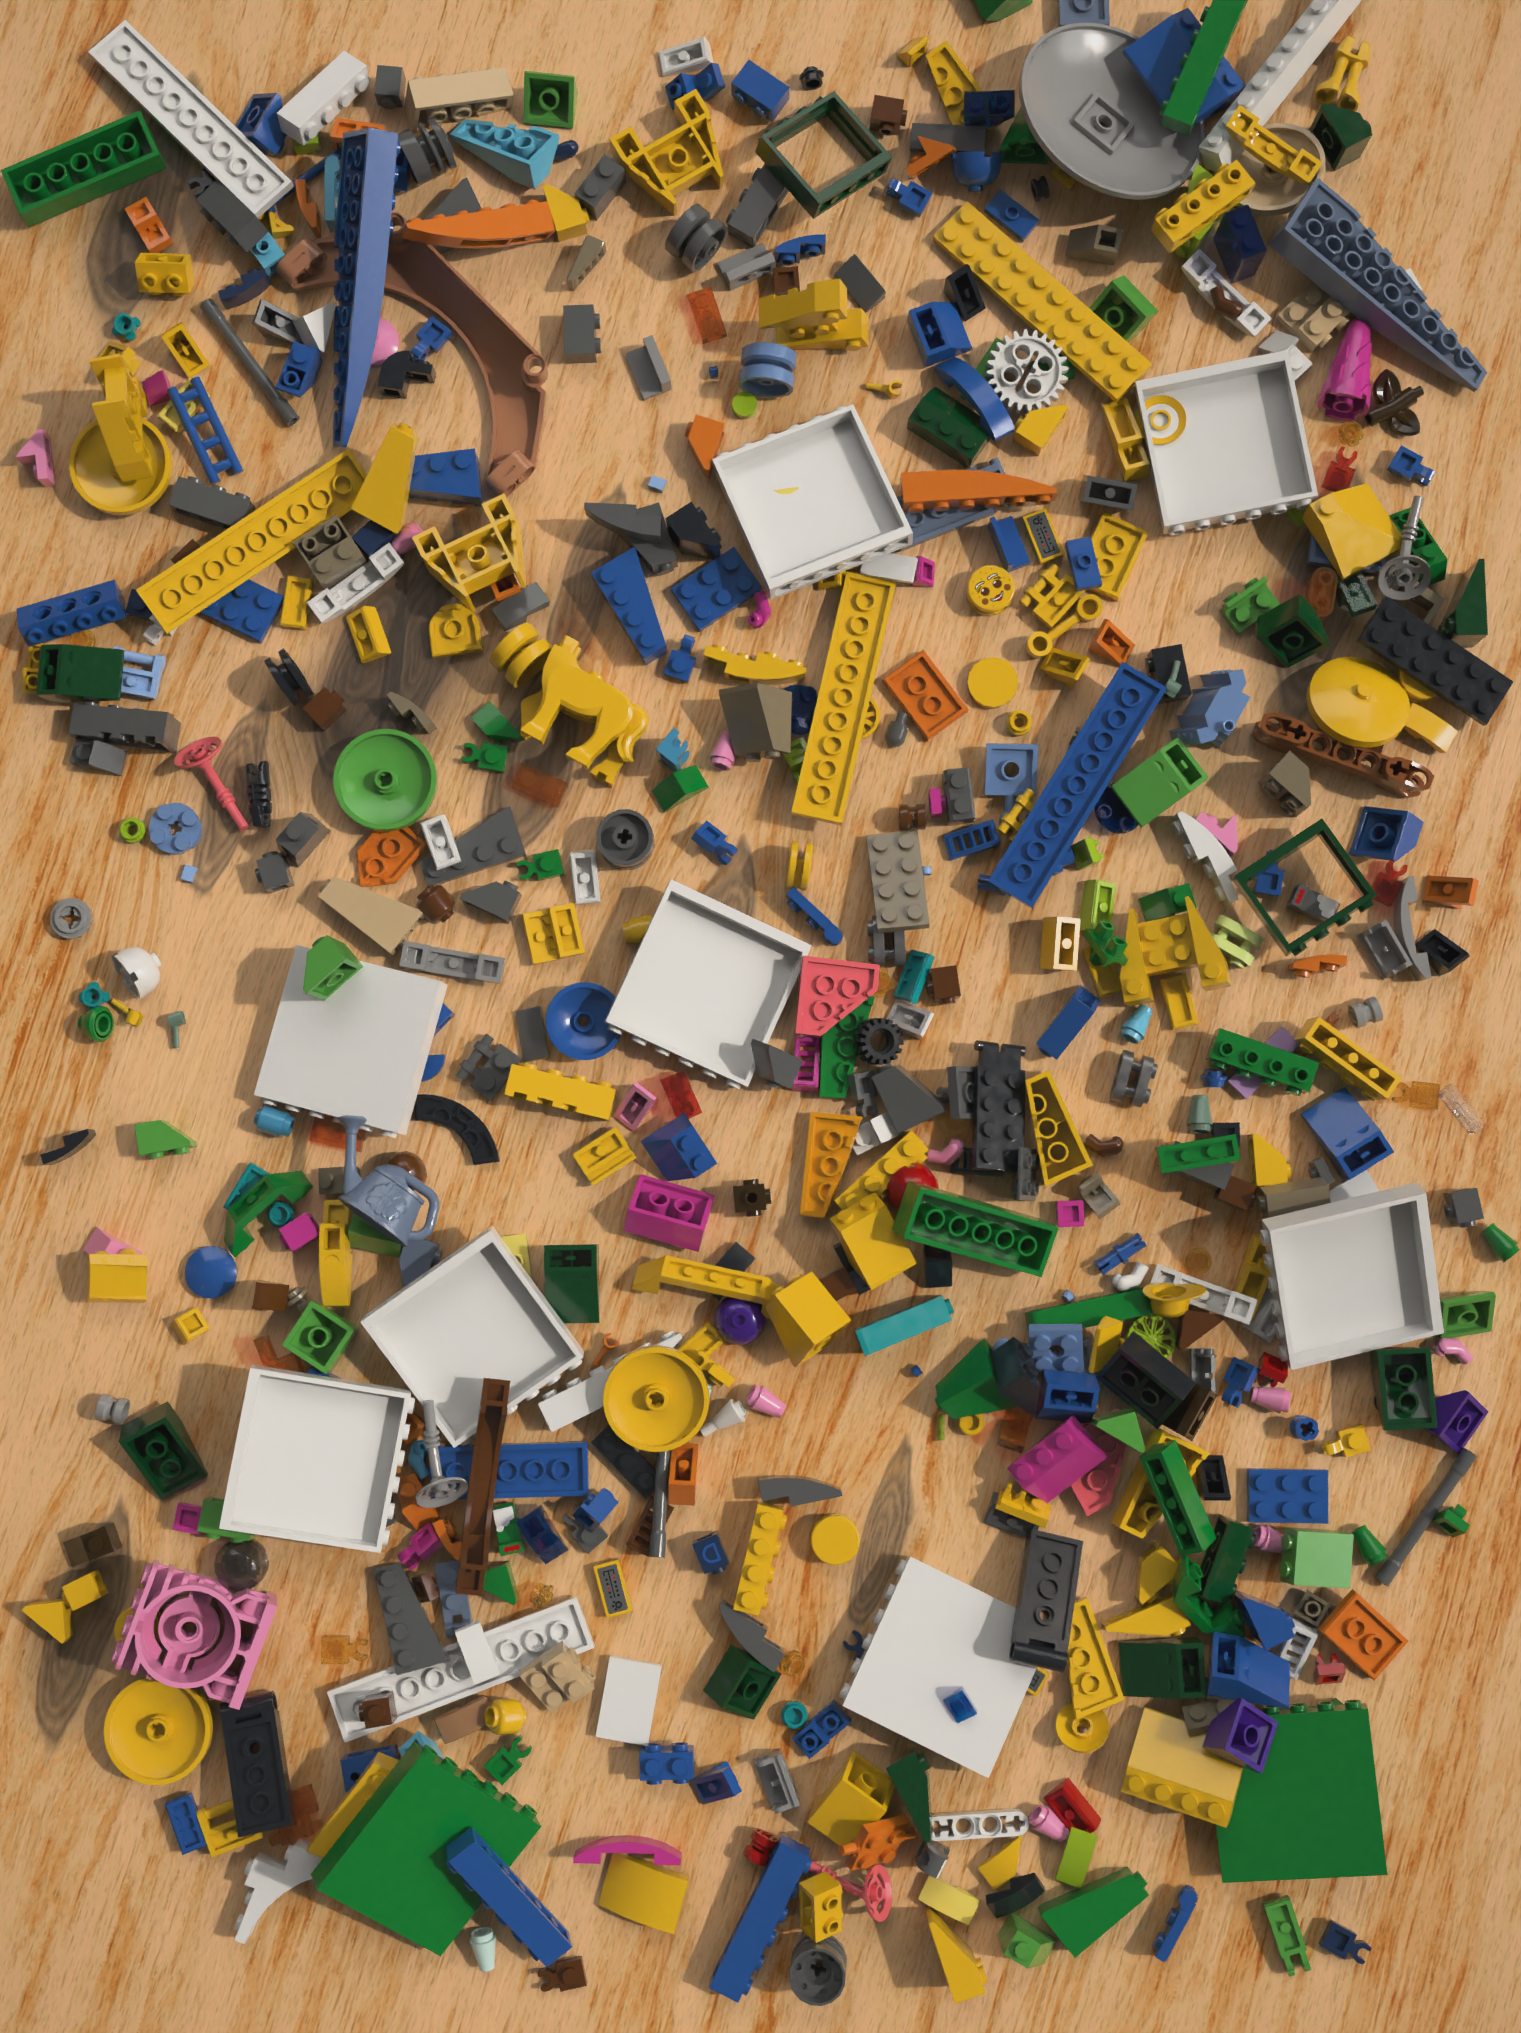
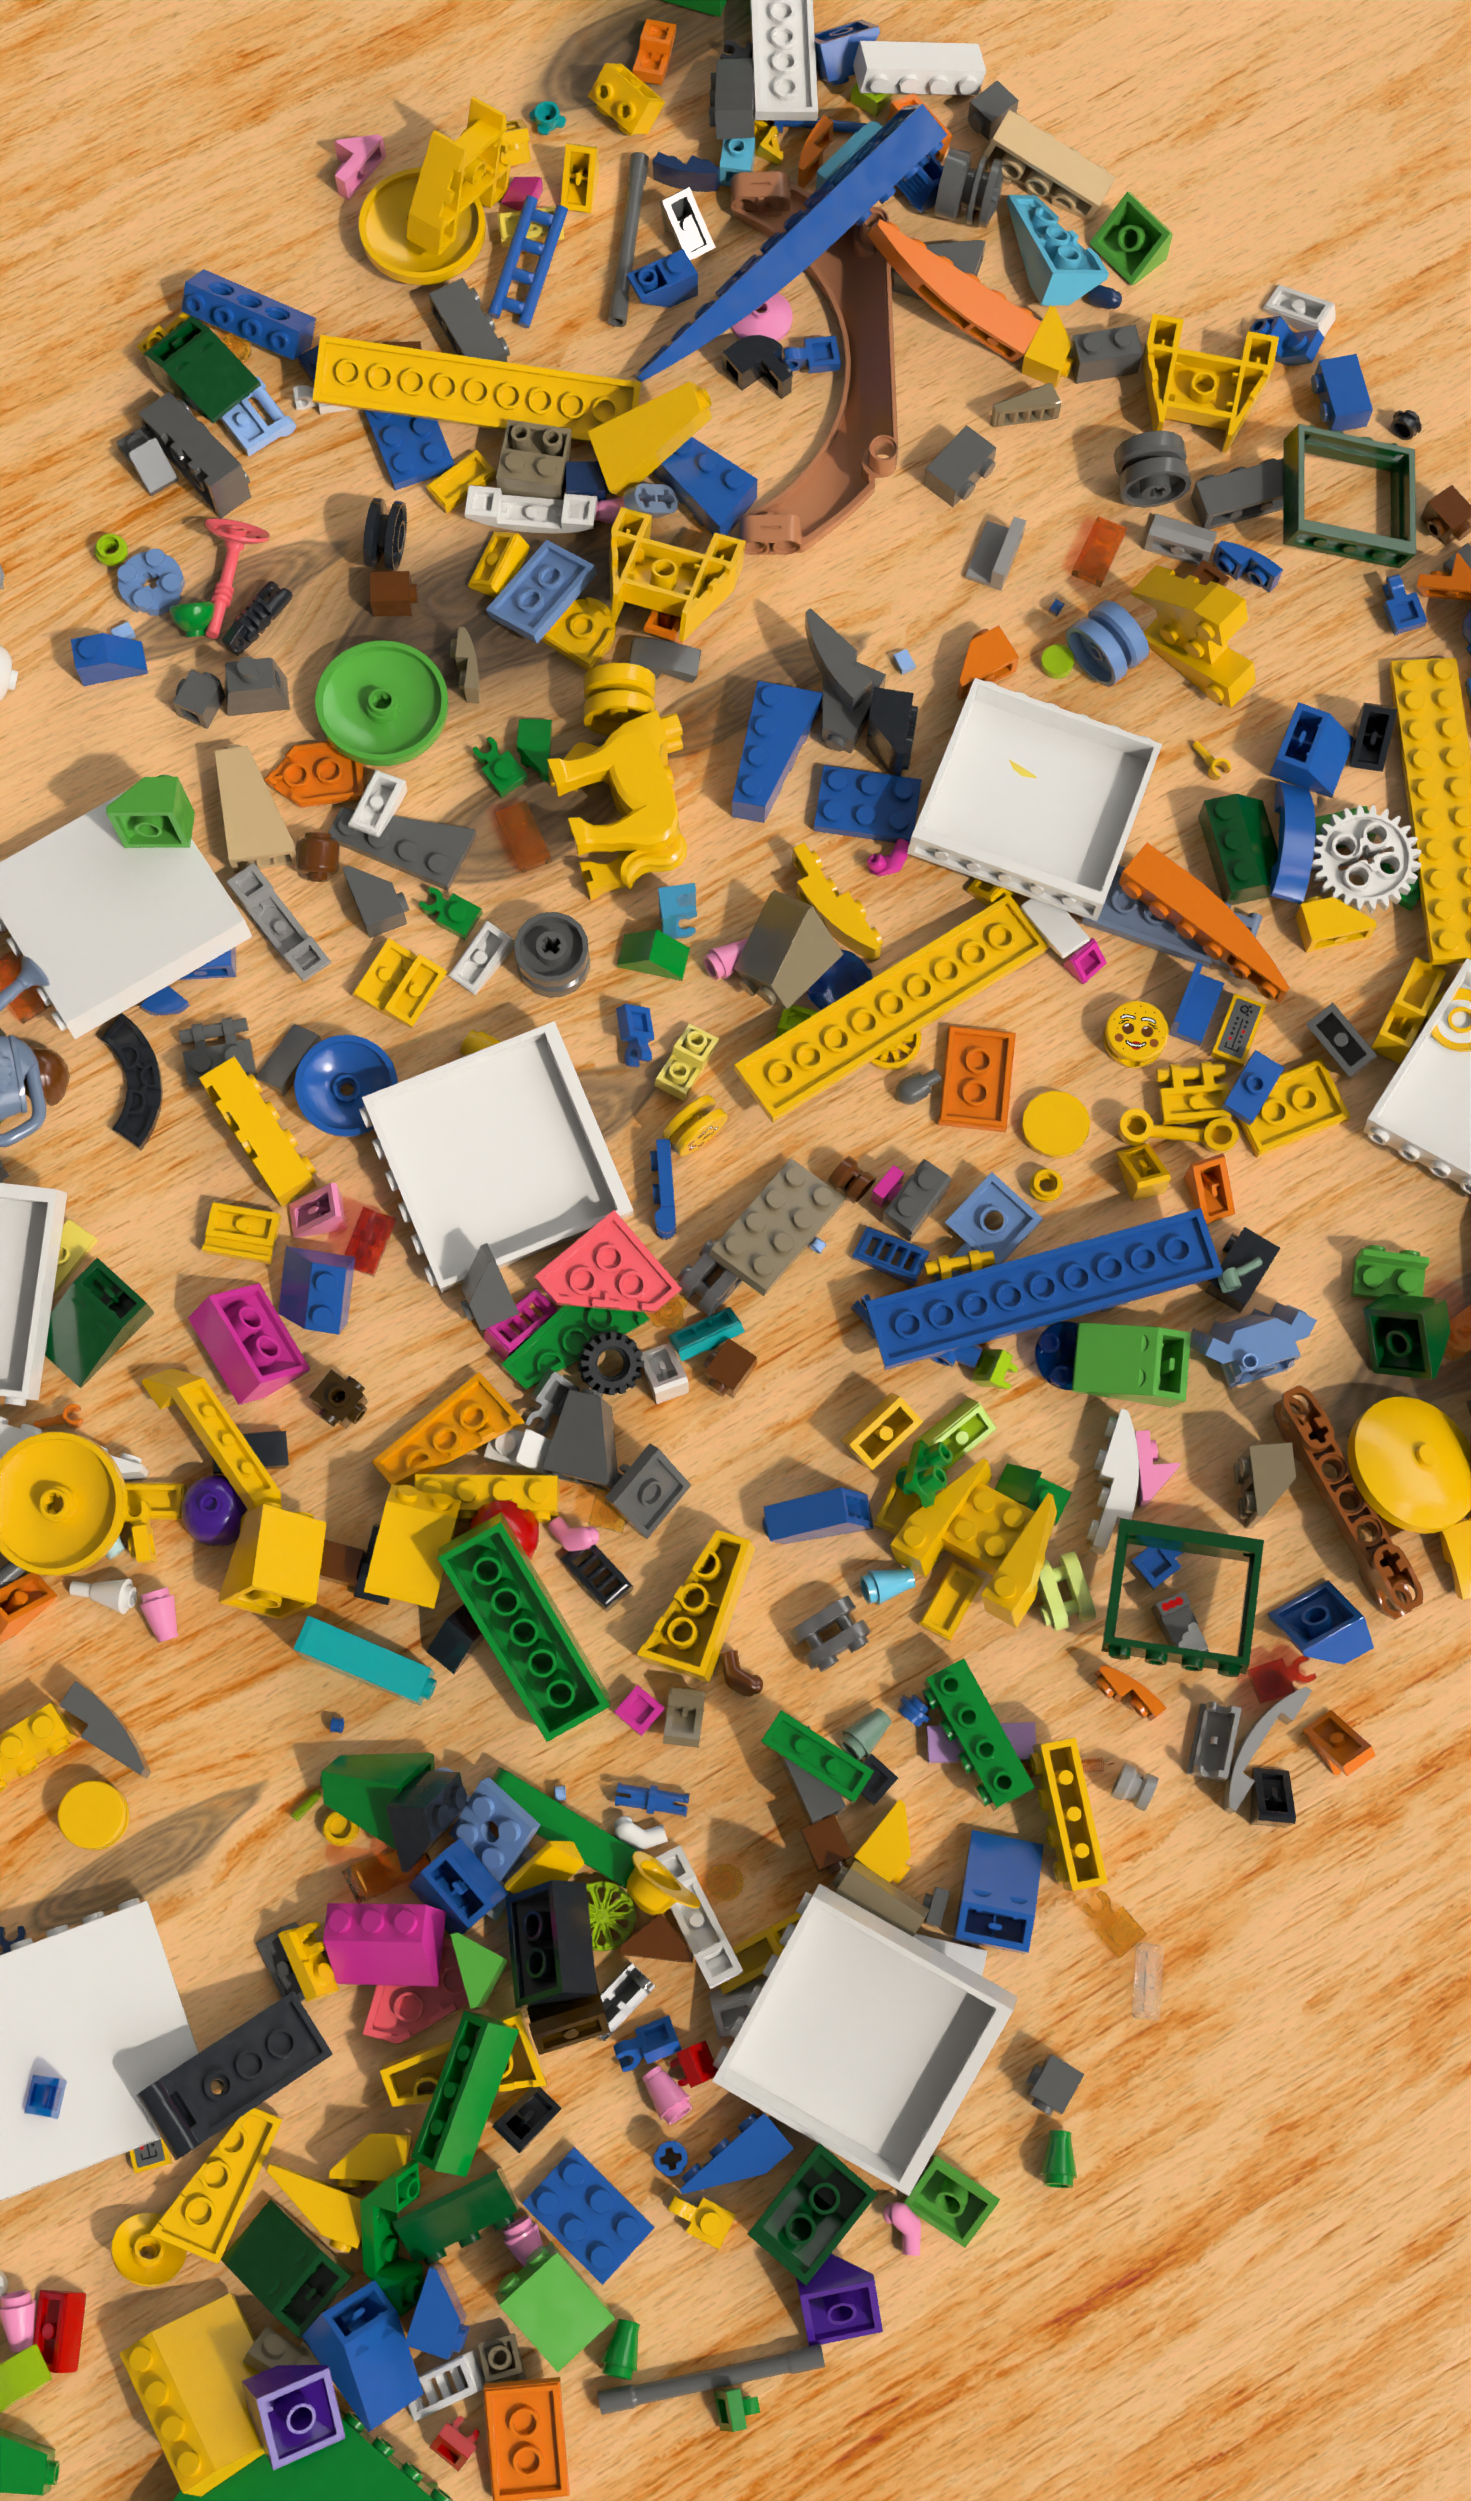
camera: 40 degrees right, 10 degrees down
white slope [293,302,336,354] -> none
blue plate [663,634,696,683] -> none
dark grey slope [834,254,886,313] -> none
black hinge [972,1040,1026,1174] -> none
dark grey hinge [1011,1147,1040,1201] -> none
none -> blue slope [70,633,148,686]
none -> green brick [169,601,215,638]
none -> medium blue plate [486,540,598,643]
none -> sand blue beam [624,483,678,518]
none -> light yellow slope [654,1023,719,1101]
none -> blue slope [679,2112,794,2194]

